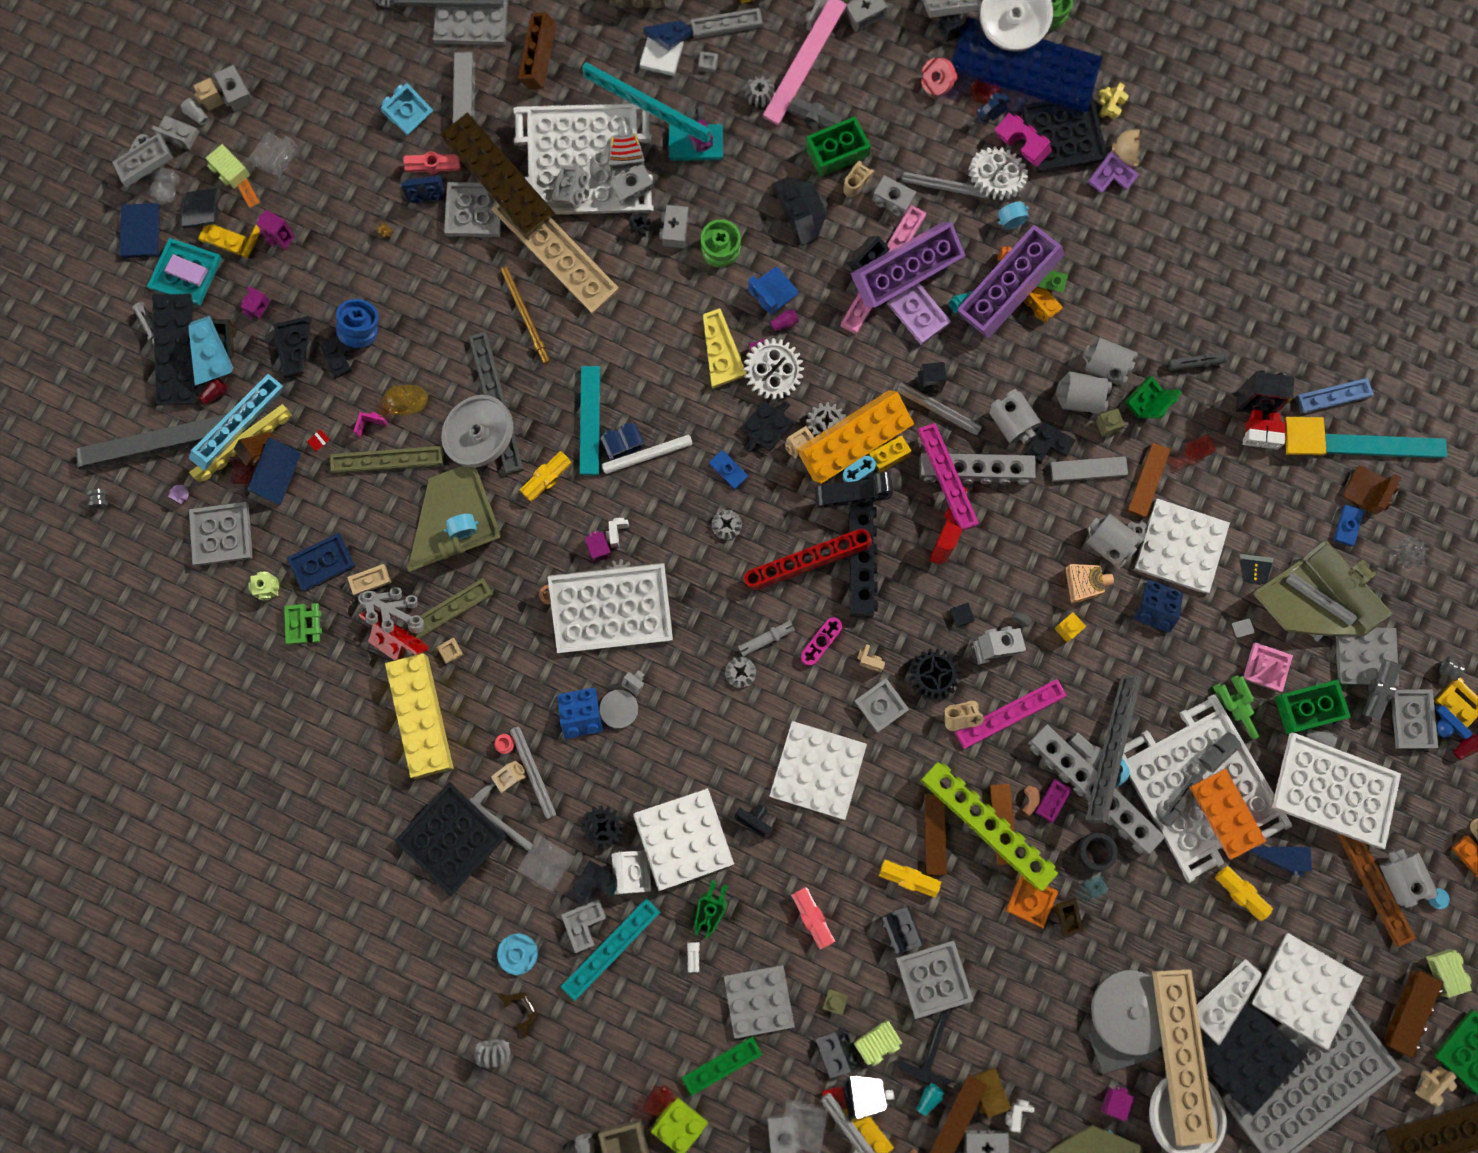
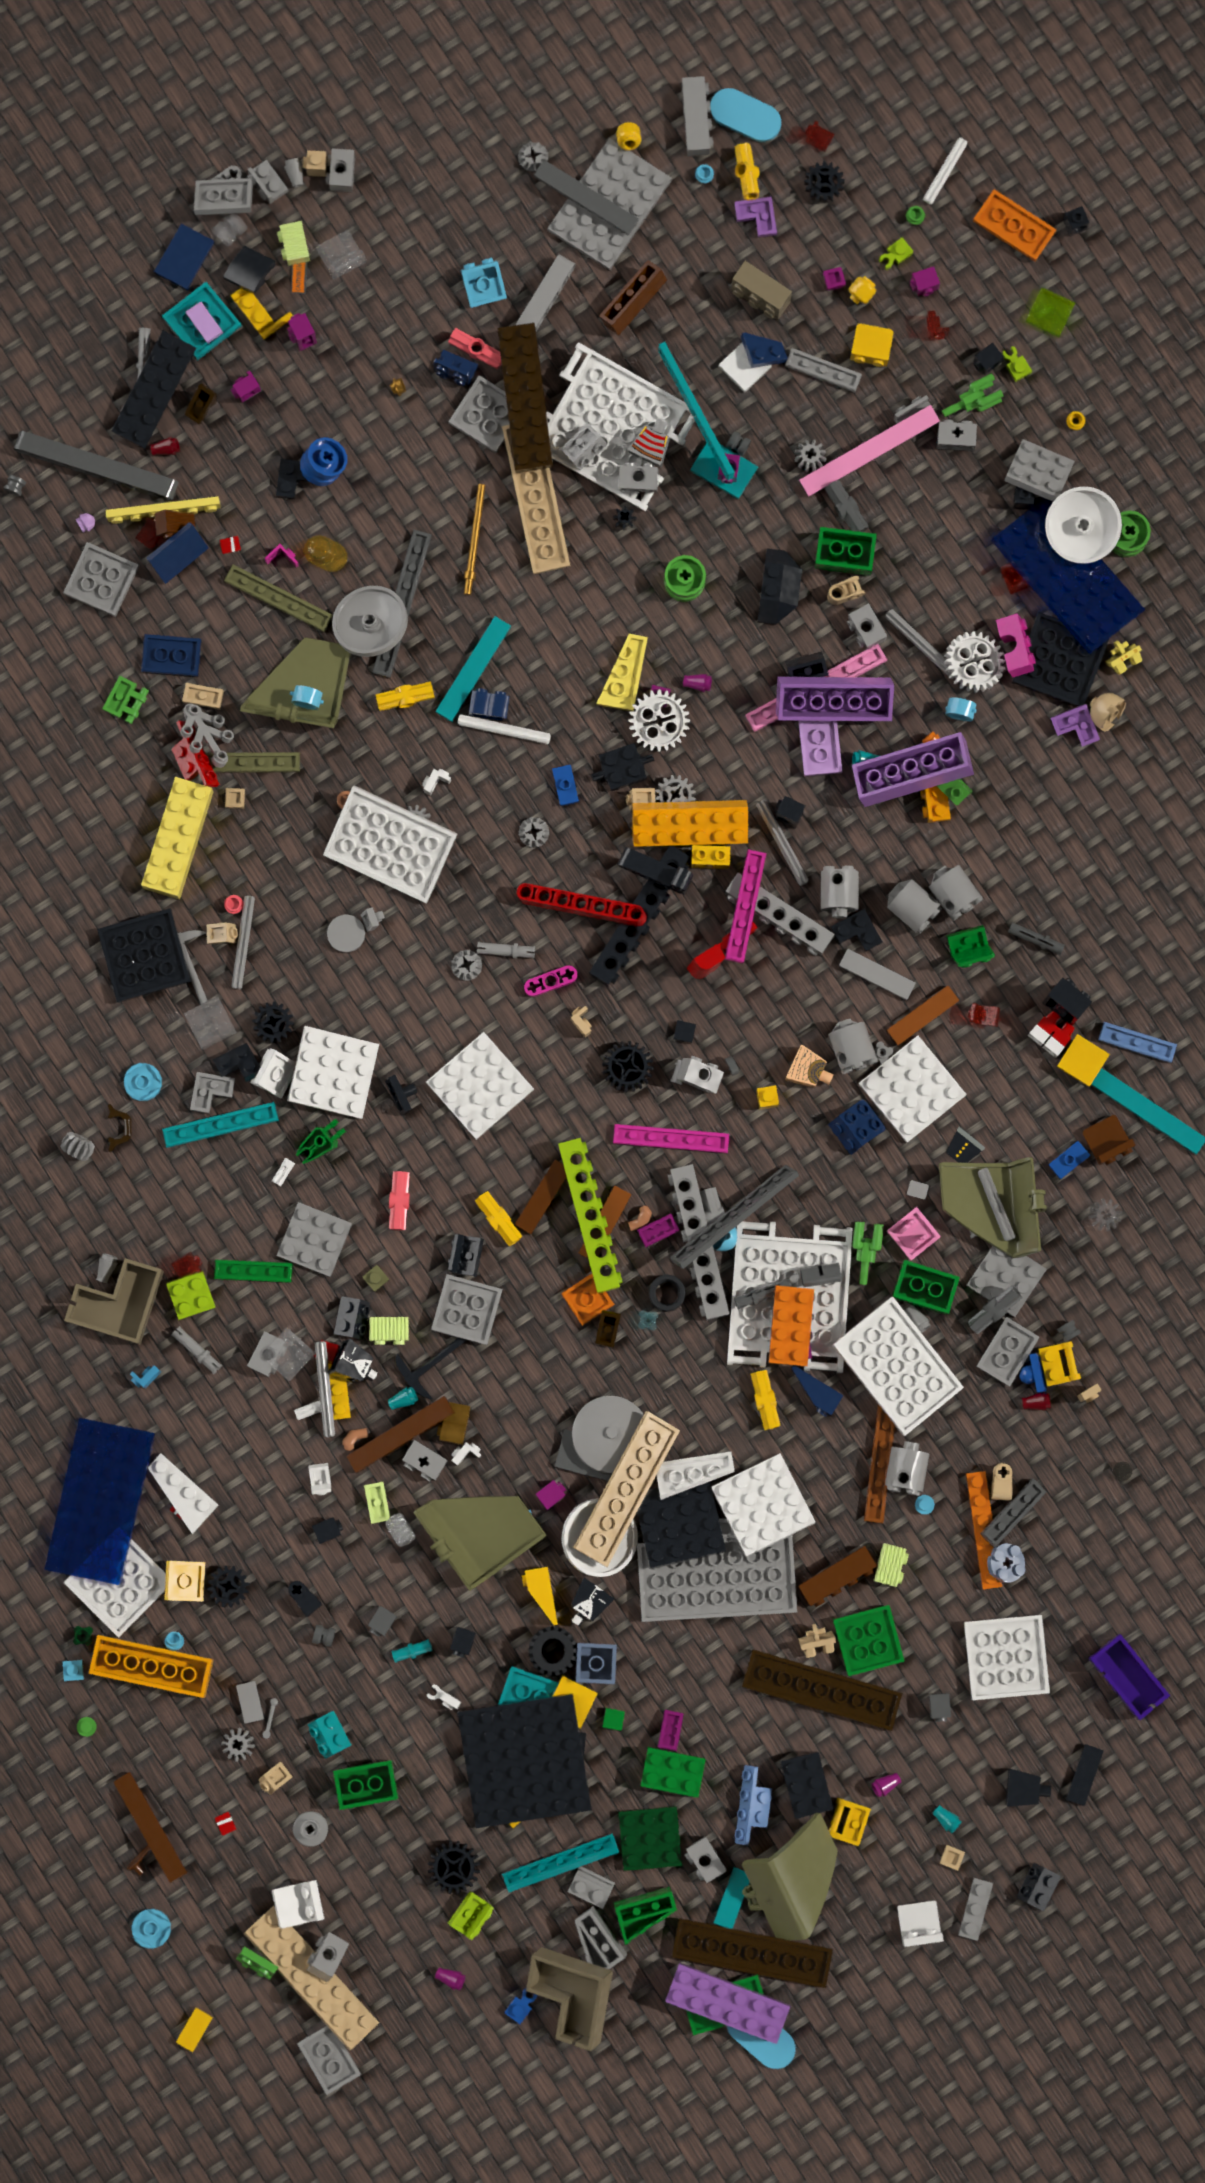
camera: 30 degrees right, 5 degrees up
medium azure wedge [188,316,233,385] -> none
medium azure brick [189,374,283,471] -> none
yellowish green brick [249,572,279,600] -> none
black wing [273,316,312,378] -> none
blue bracket [558,688,603,739] -> none
magenta brick [585,531,612,563] -> none
light grey brick [659,205,689,249] -> none
light grey tile [698,51,718,73] -> none
blue bracket [748,267,798,315] -> none
medium azure beam [843,456,876,482] -> none
light grey plate [854,678,909,733] -> none
coral plate [921,58,957,95] -> none
tan piece [945,701,984,731] -> none
dark blue plate [975,93,1011,125] -> none
olive brick [1096,409,1125,438] -> none

